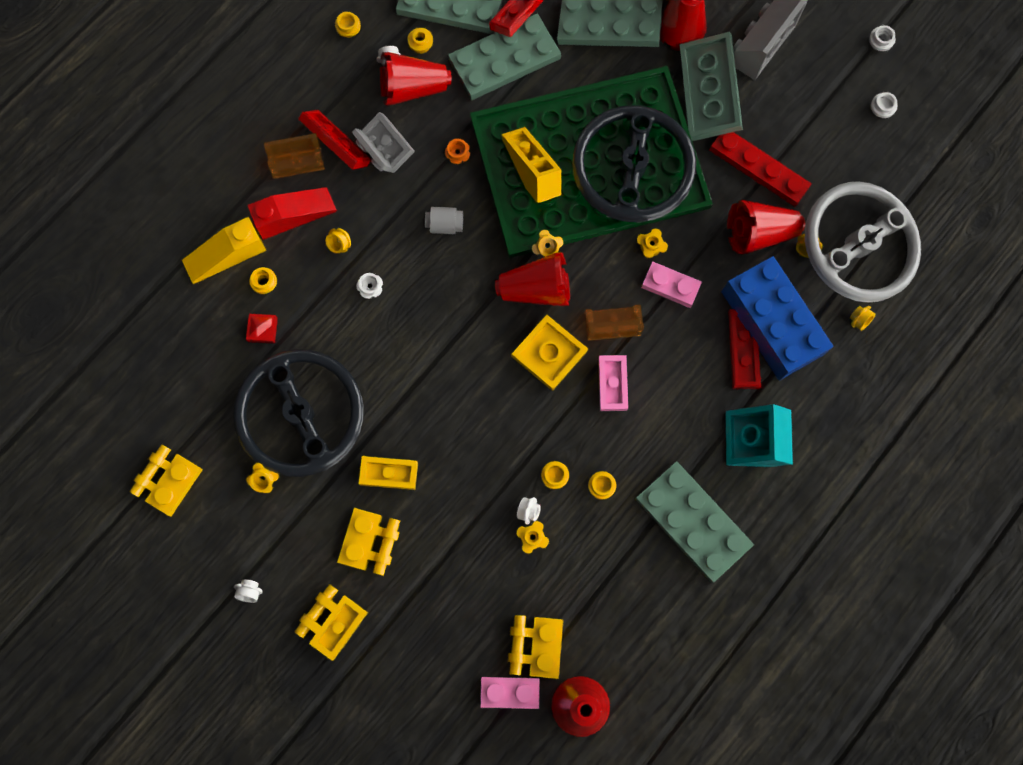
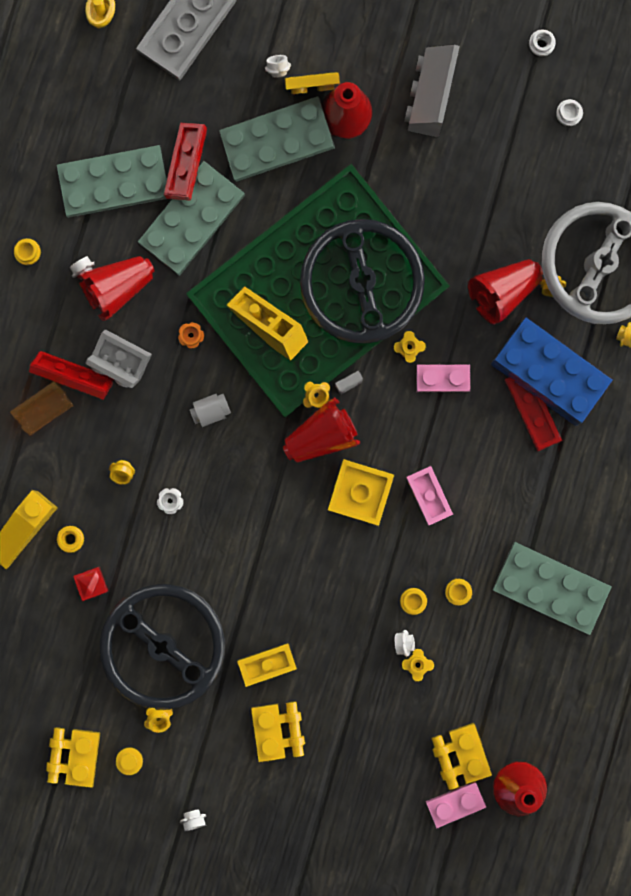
camera: 25 degrees left, 10 degrees up
red slope [247,187,337,240] -> none
yellow plate [294,584,368,661] -> none
yellow plate [408,28,433,54] -> none
clear orange hinge [584,305,644,341] -> none
sand green plate [680,32,743,141] -> none
red plate [709,132,812,207] -> none
teal slope [726,404,793,467] -> none
none -> yellow plate [116,747,143,775]
none -> light grey tile [335,371,363,394]

